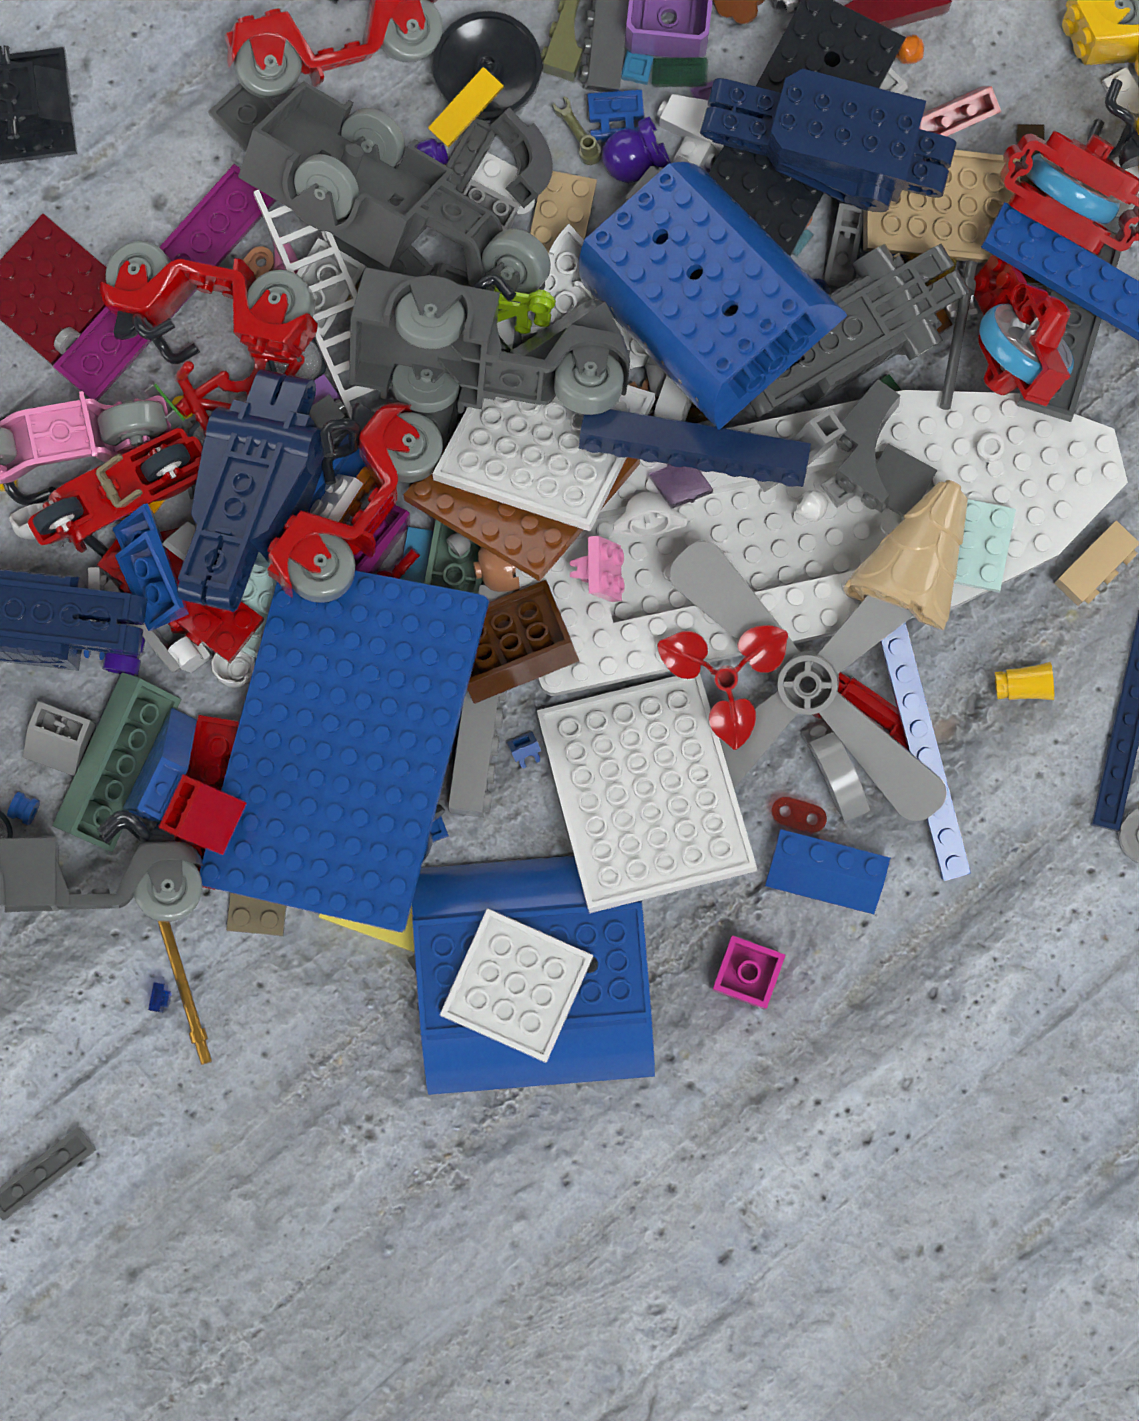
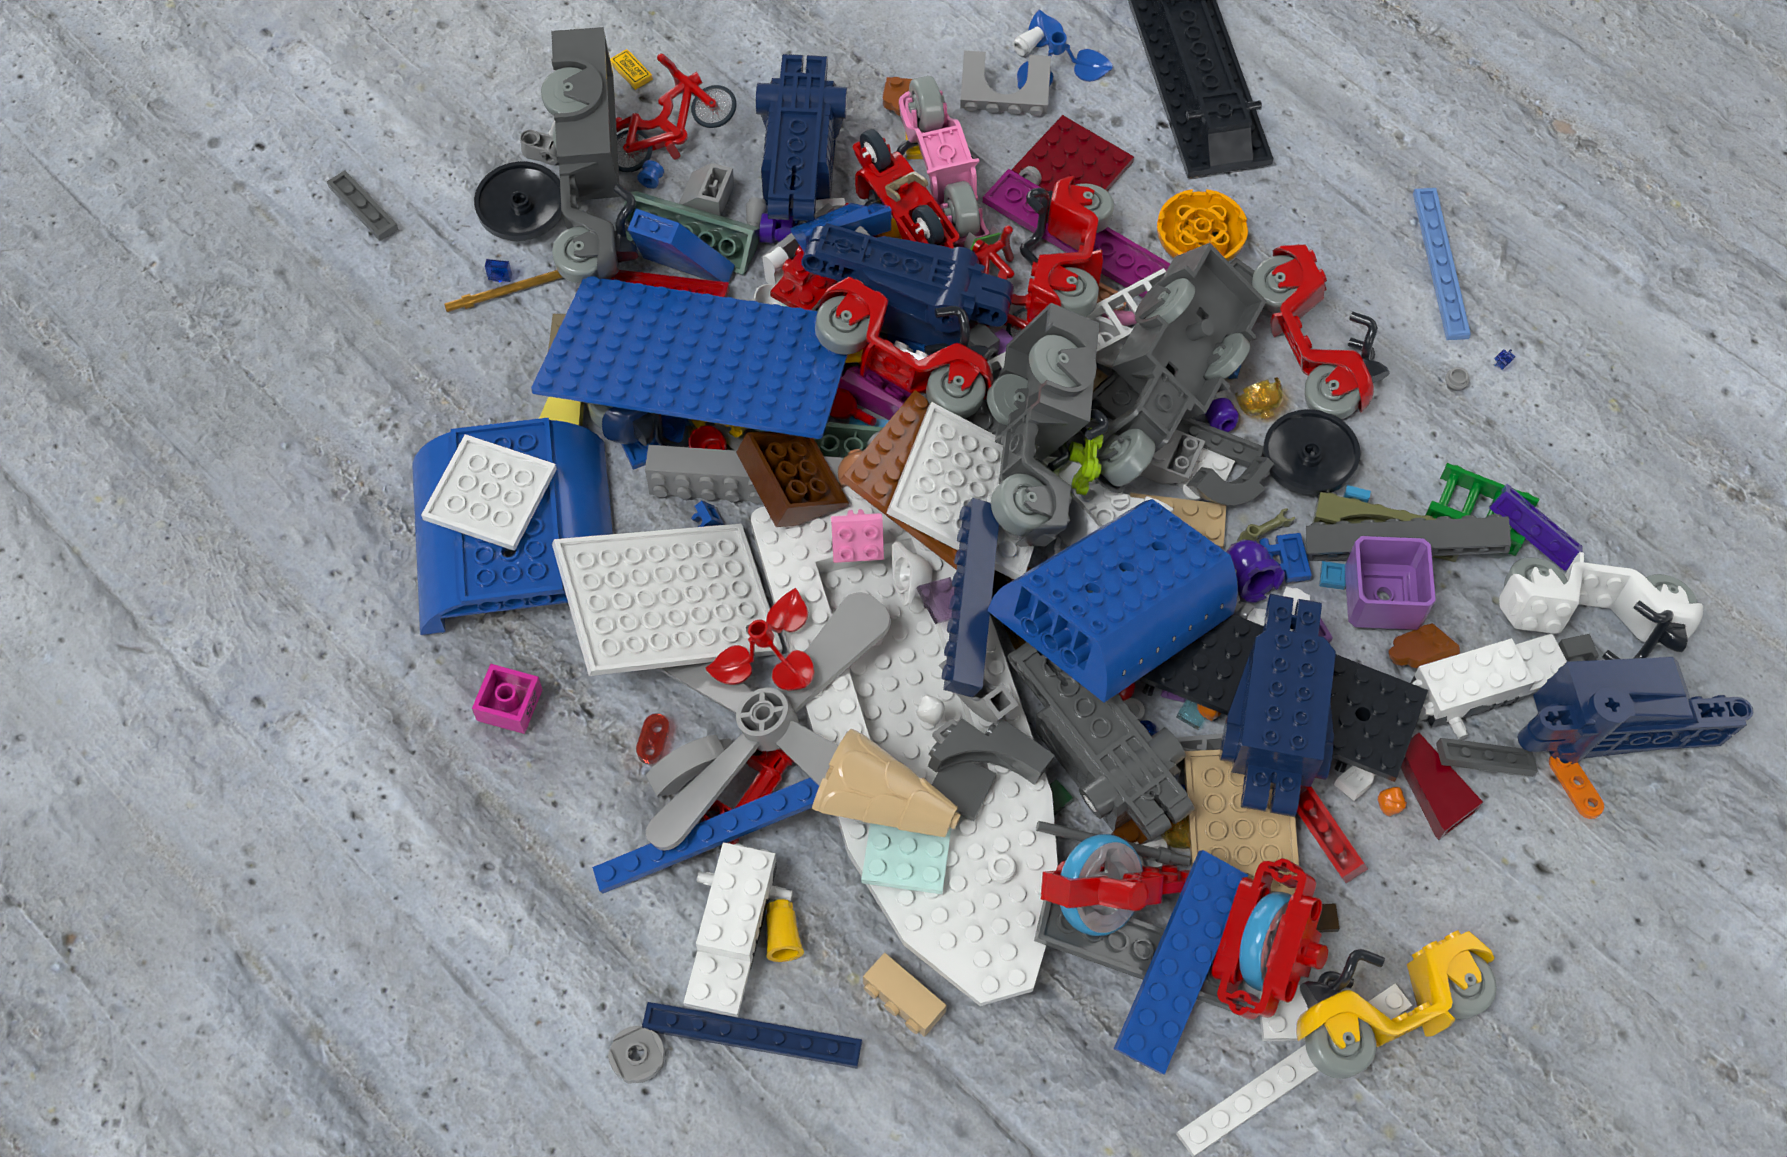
camera: 85 degrees right, 20 degrees down
red brick [159,775,246,855] -> none
yellow tile [428,67,504,148] -> none
clear green tile [652,57,708,87] -> none
blue slope [765,829,890,915] -> none
none -> black dish [474,161,563,241]
none -> white piece [684,843,793,1017]
none -> light grey cone [746,197,768,227]
none -> light orange brick [1157,189,1248,262]
none -> clear yellow cylinder [1234,377,1284,420]
none -> dark azure tile [1343,485,1371,503]

